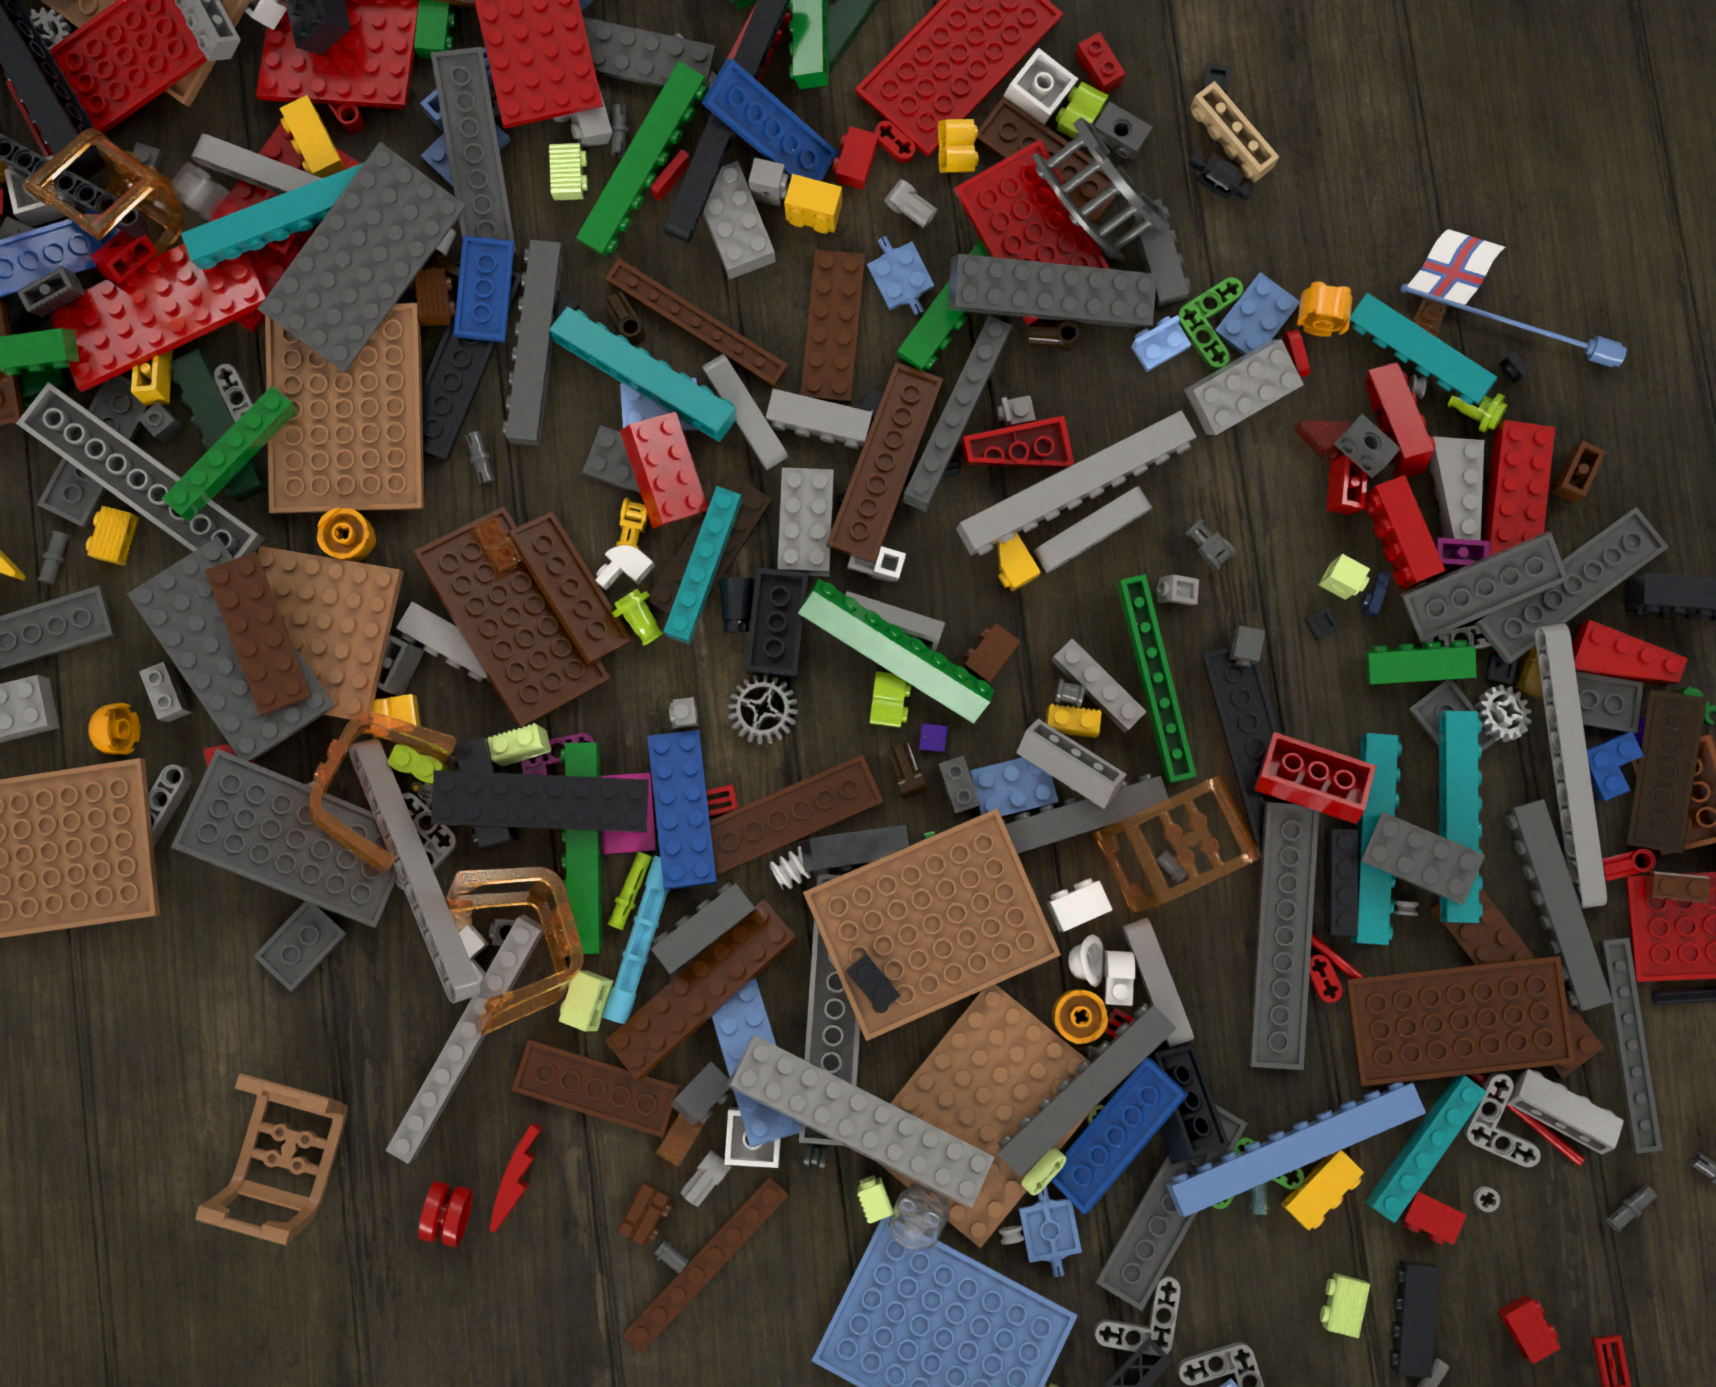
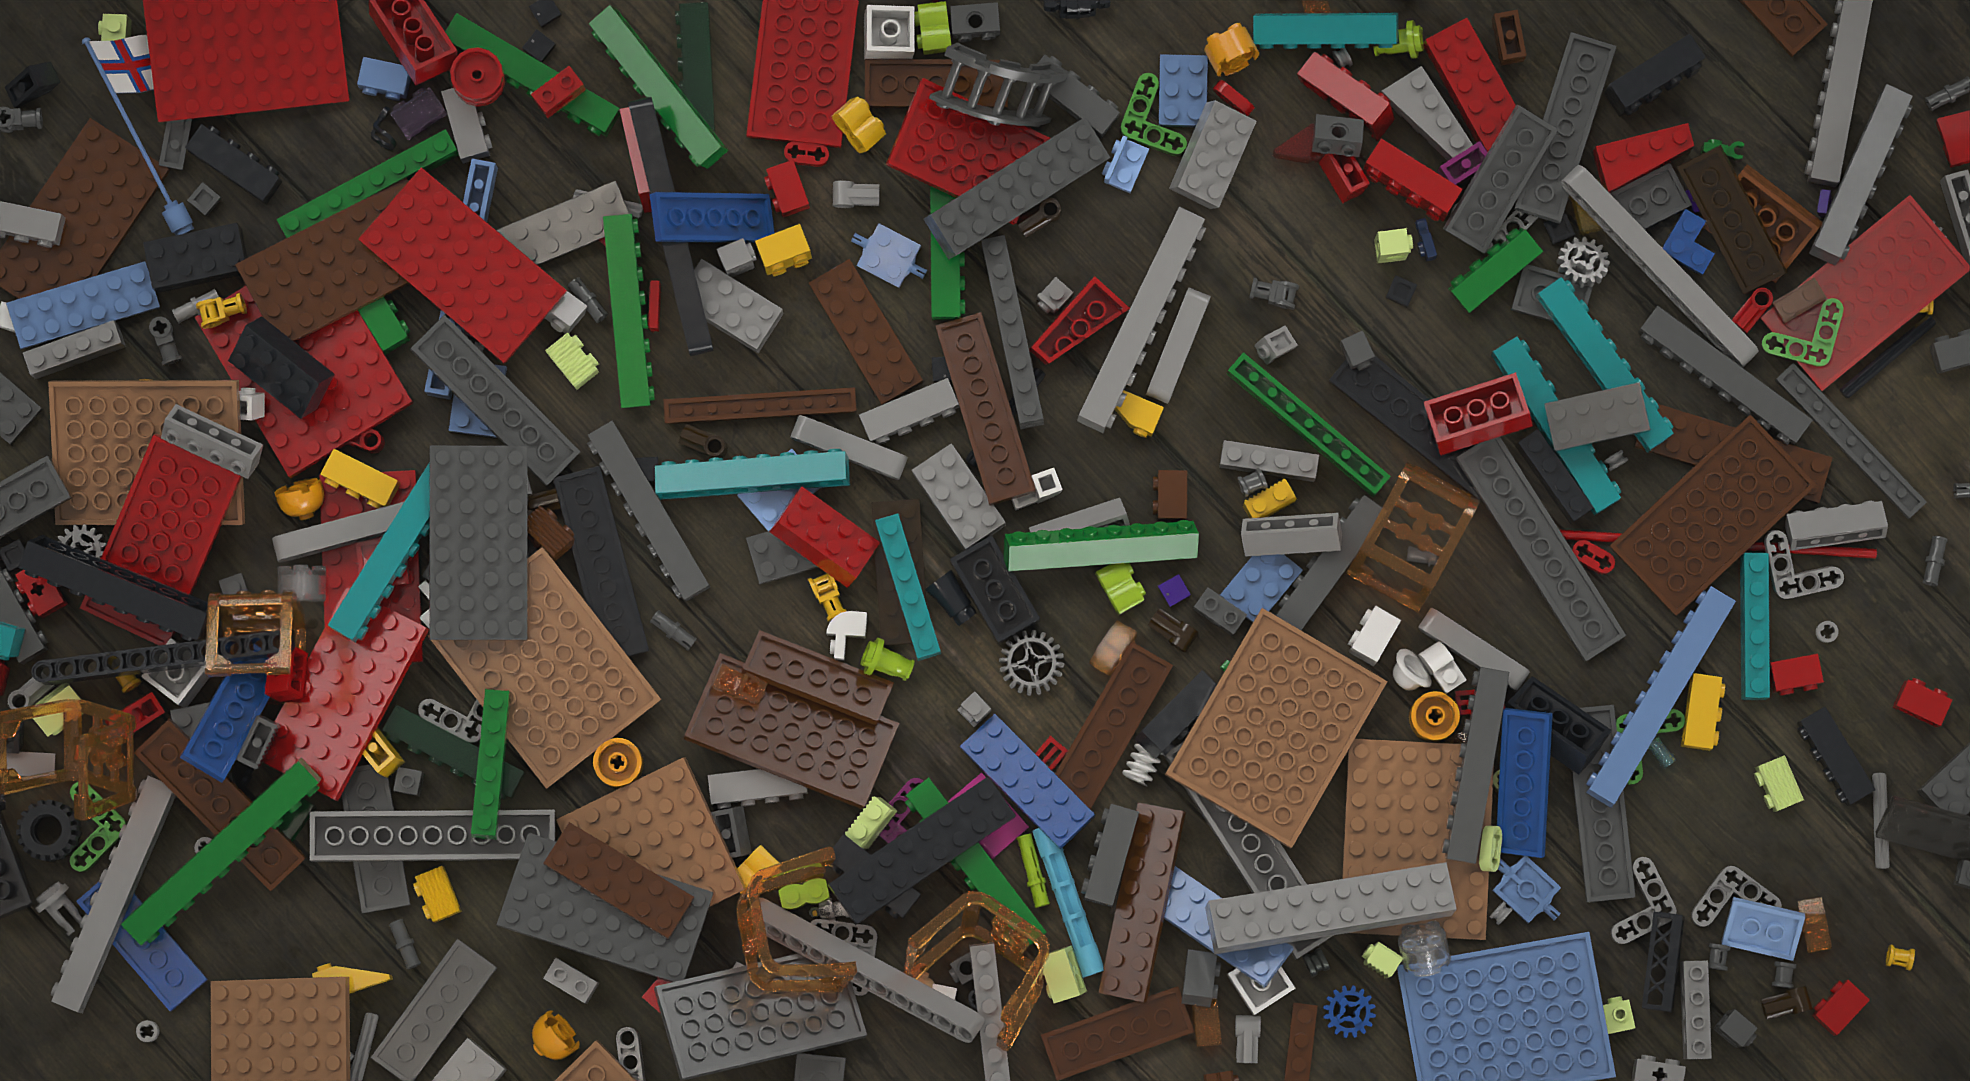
camera: 35 degrees left, 0 degrees up
blue tile [453,235,515,343] -> none
black plate [845,954,901,1013] -> none
none -> light orange cylinder [274,478,324,520]
none -> clear orange slope [1090,620,1137,676]
none -> blue gear [1323,985,1376,1038]
none -> bright green beam [1762,298,1843,367]

